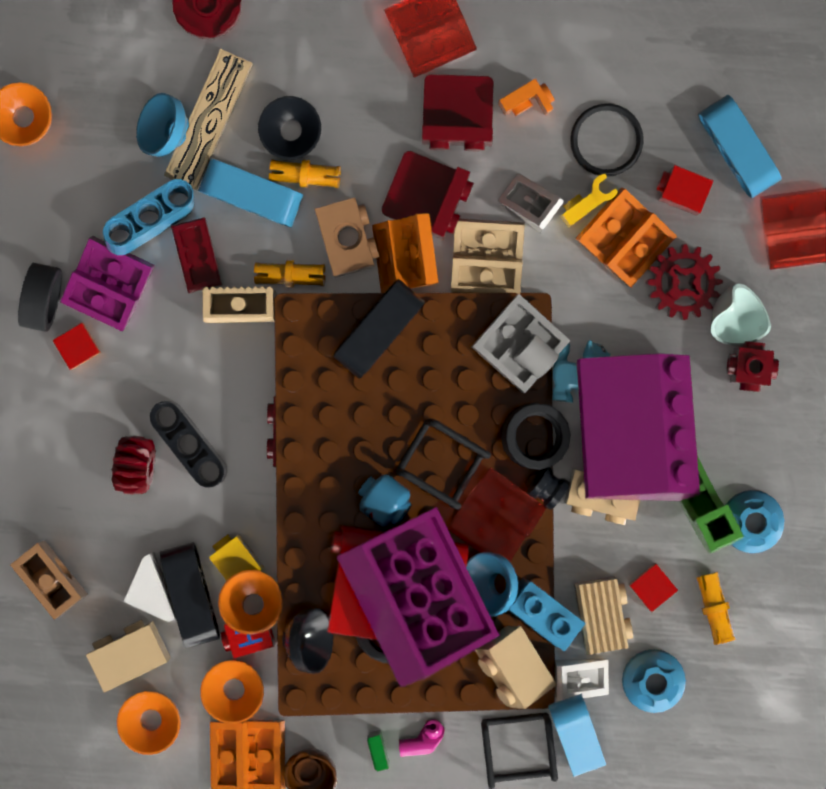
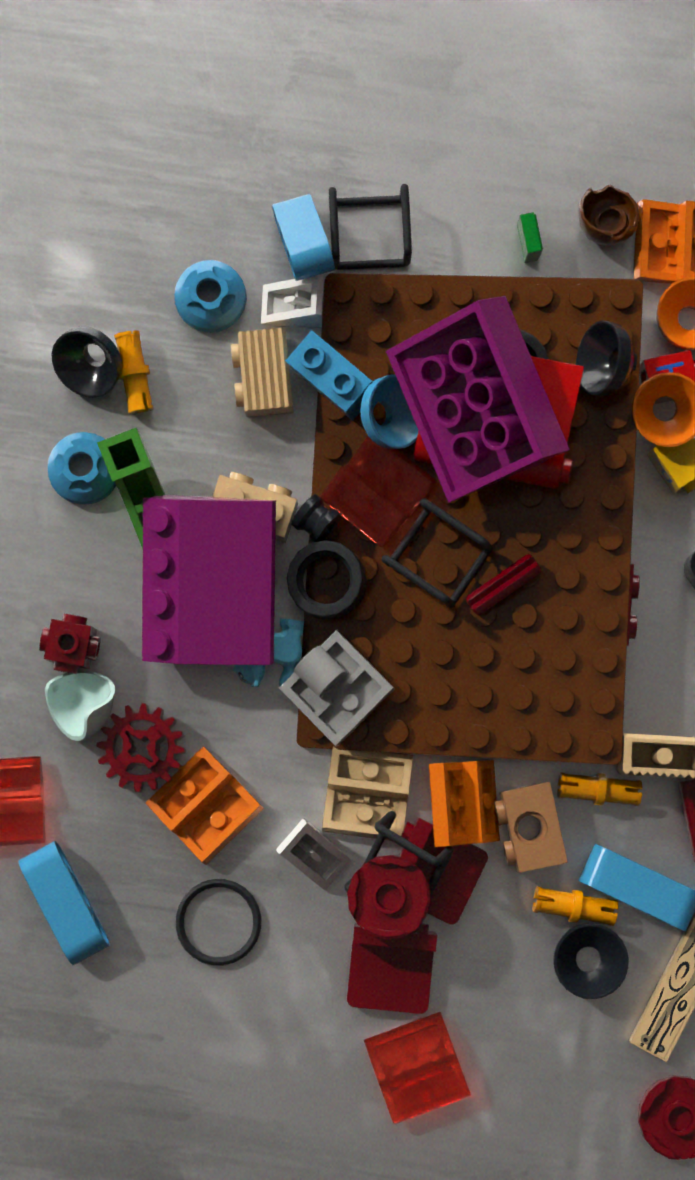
camera: 175 degrees left, 5 degrees down
black beam [332,278,425,379] -> none
dark azure head [358,474,412,527] -> none
dark pink arm [399,719,445,757] -> none
tan brick [475,626,557,709] -> none
orange bracket [498,78,555,116] -> none
yellow plate [561,174,618,228] -> none
red tile [629,563,678,612] -> none
red brick [656,165,714,216] -> none
none -> black piece [51,326,122,398]
none -> black piece [344,811,454,895]
none -> dark red tile [347,855,432,939]
none -> dark red axle [466,554,541,615]

